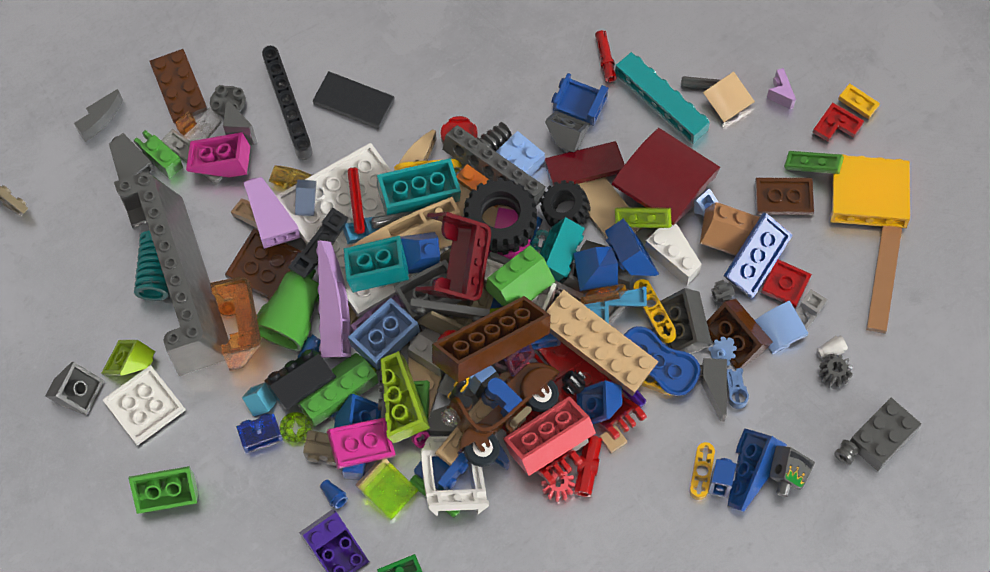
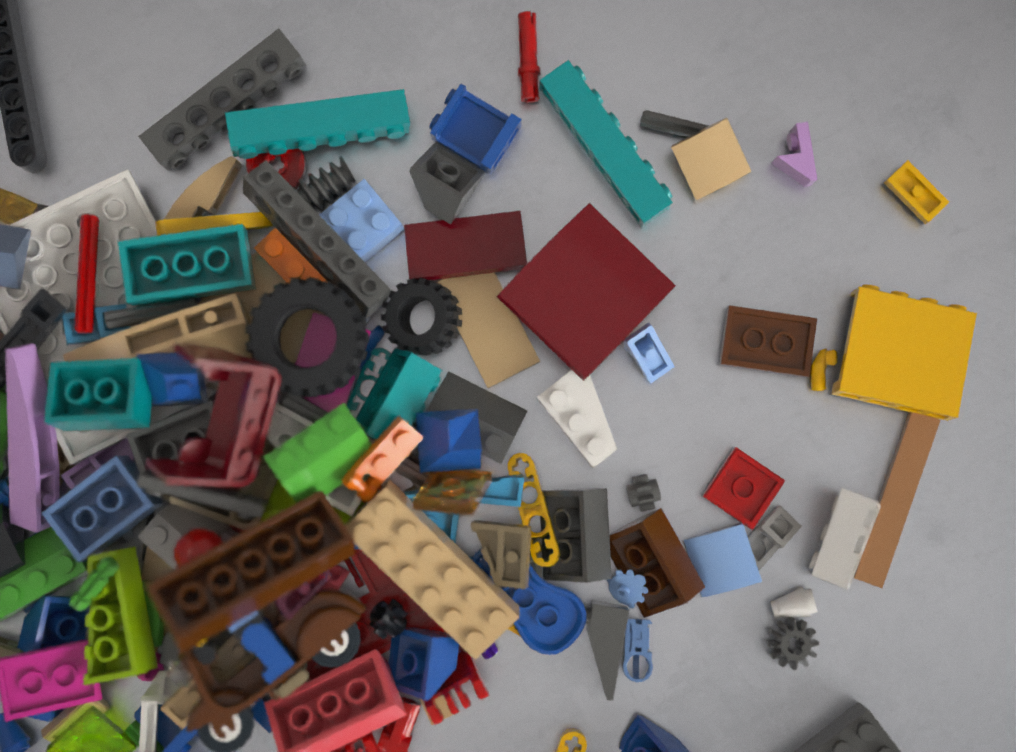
camera: 10 degrees right, 20 degrees up
black tile [313,71,395,129] -> none
blue slope [605,218,659,276] -> none
lime tile [615,207,672,228] -> none
medium nougat slope [700,202,760,256] -> none
tile [724,213,793,298] -> none
bright green tile [784,151,844,174] -> none
red plate [812,102,864,142] -> none
none -> bright green axle [69,556,119,611]
none -> dark grey brick [138,28,306,170]
none -> teal brick [225,89,410,159]
none -> orange plate [342,416,424,502]
none -> dark tan wing [471,520,531,589]
none -> white wedge [809,488,881,590]
none -> yellow arm [810,348,838,391]

